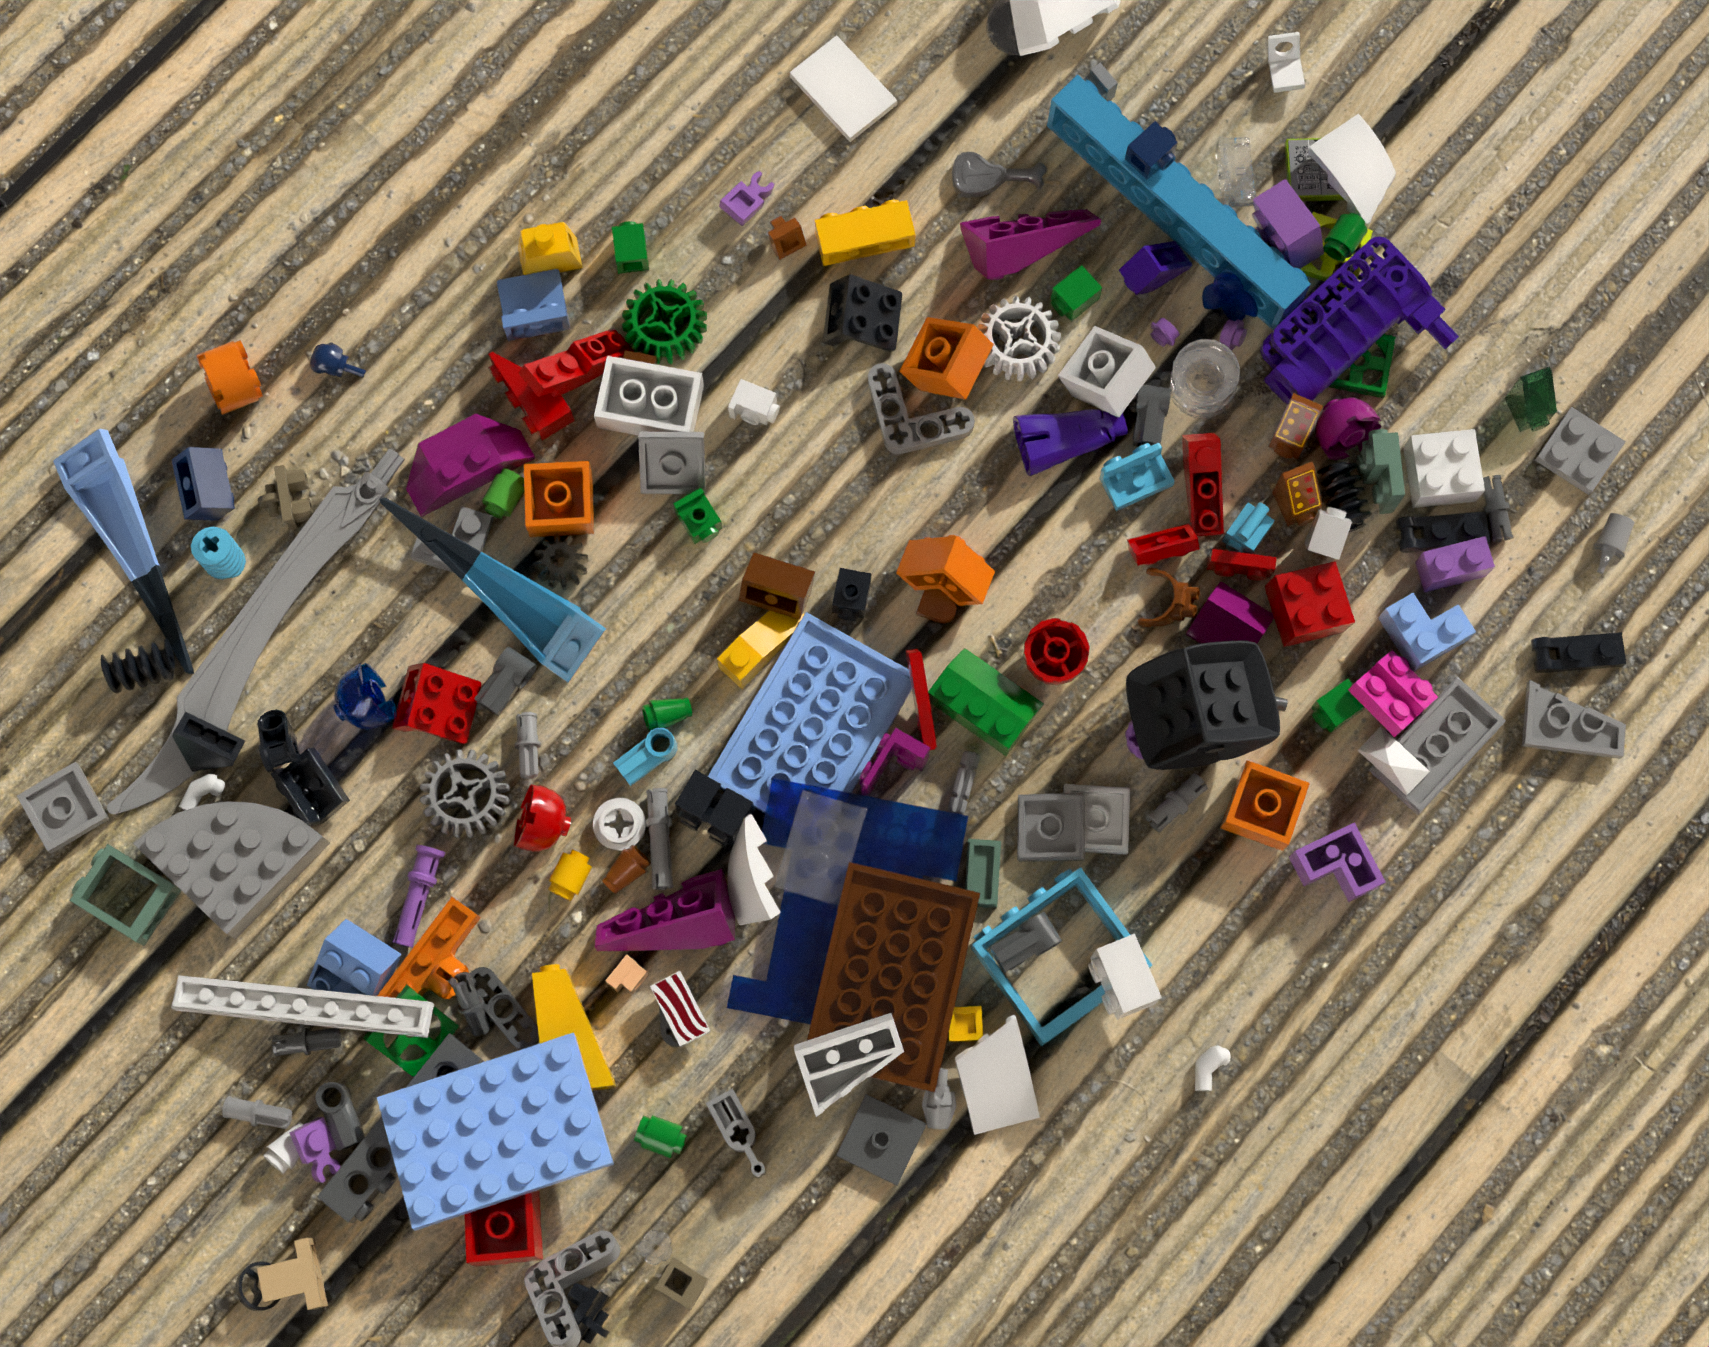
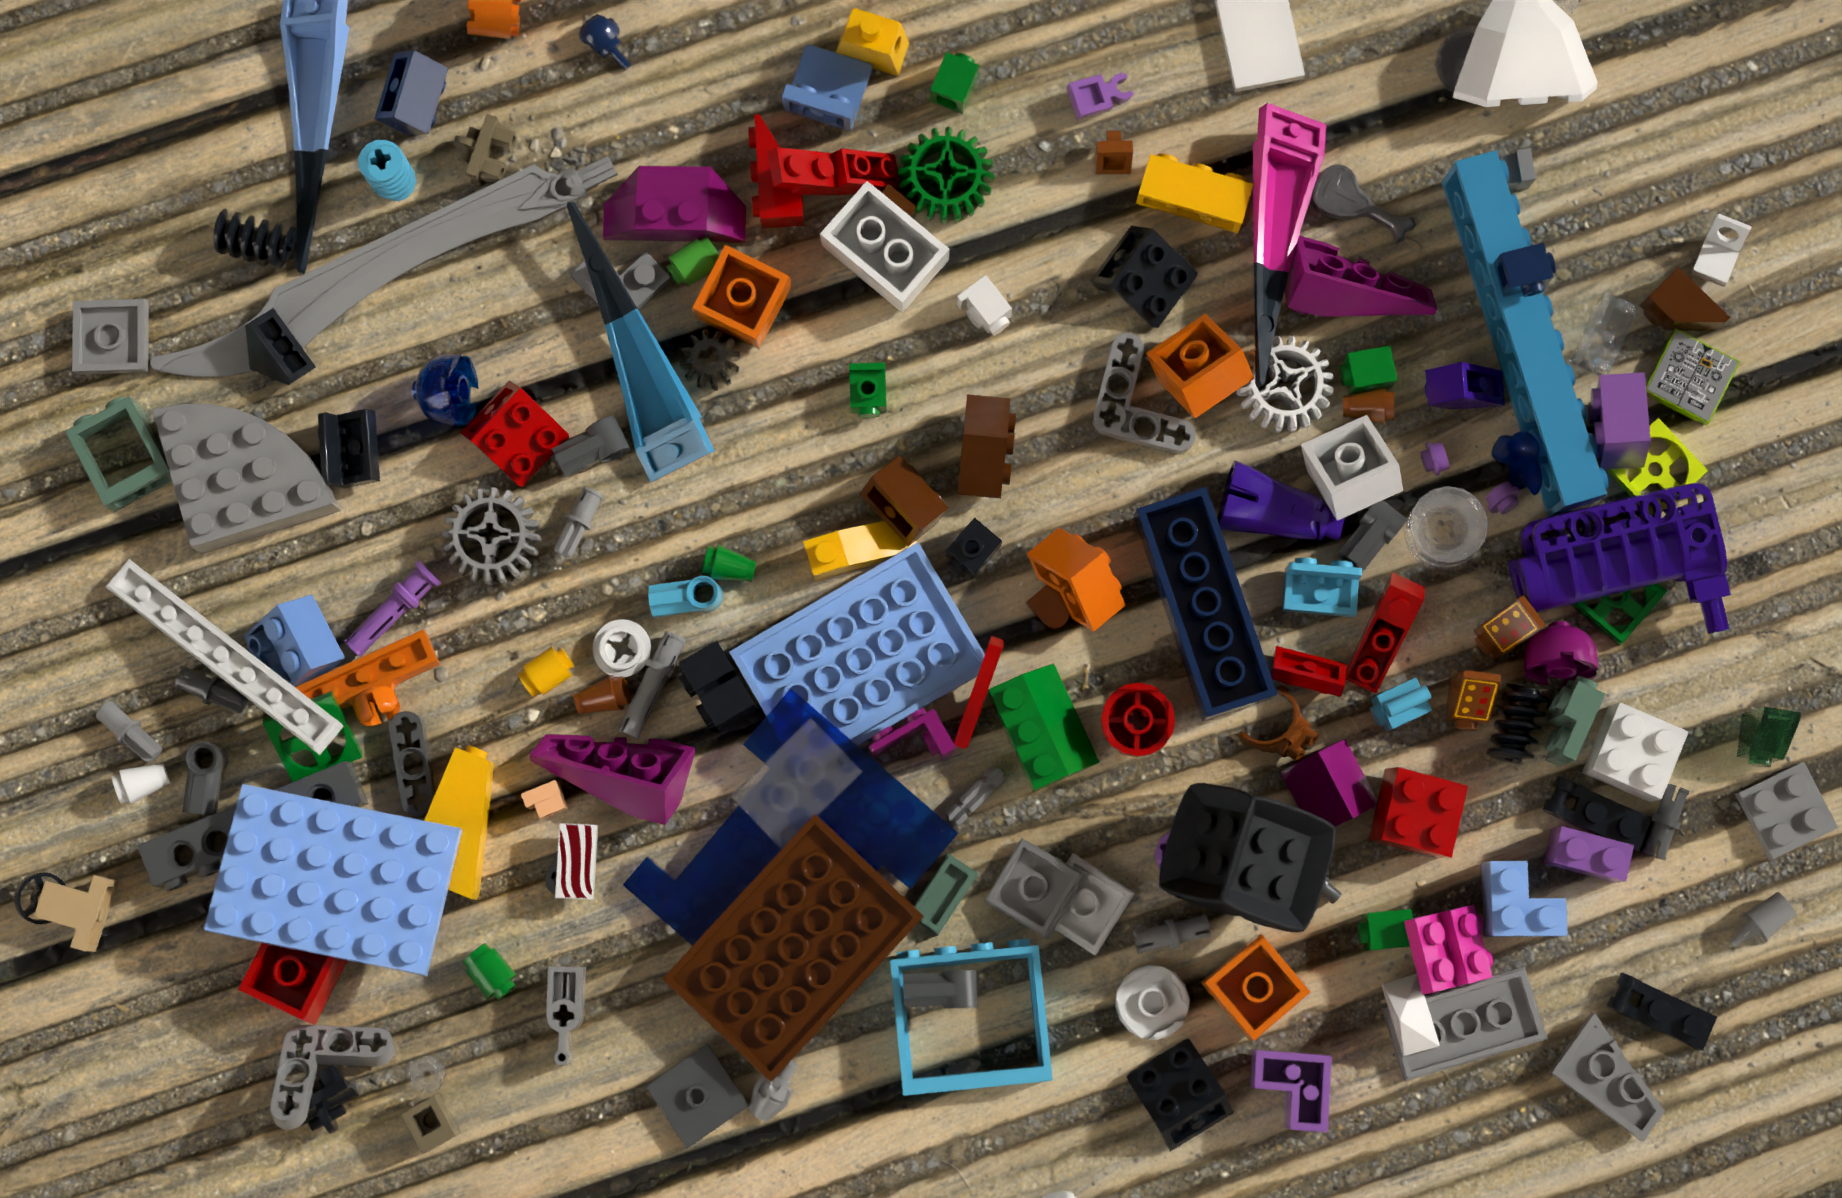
camera: 30 degrees right, 5 degrees up
white arm [179,774,225,811] -> none
black piece [257,709,301,773] -> none
medium lavender plate [289,1117,340,1183] -> none
dark grey axle [450,972,490,1036] -> none
red cylinder [513,784,571,852] -> none
light grey tile [638,432,705,494] -> none
white slope [727,814,781,925] -> none
white wedge [794,1013,904,1117] -> none
yellow plate [948,1006,983,1042] -> none
white slope [955,1015,1040,1135] -> none
white brick [1088,934,1162,1020] -> none
red plate [1207,549,1277,581] -> none
white slope [1305,507,1352,560] -> none
white slope [1308,114,1396,227] -> none
green brick [1323,213,1368,262] -> none
none -> reddish brown brick [958,394,1016,499]
none -> white tile [1115,965,1190,1040]
none -> black bracket [1126,1039,1234,1152]
none -> dark blue brick [1133,487,1277,721]
none -> dark pink plate [1253,103,1326,388]
none -> dark orange cone [1343,388,1394,424]
none -> reddish brown slope [1640,267,1731,331]

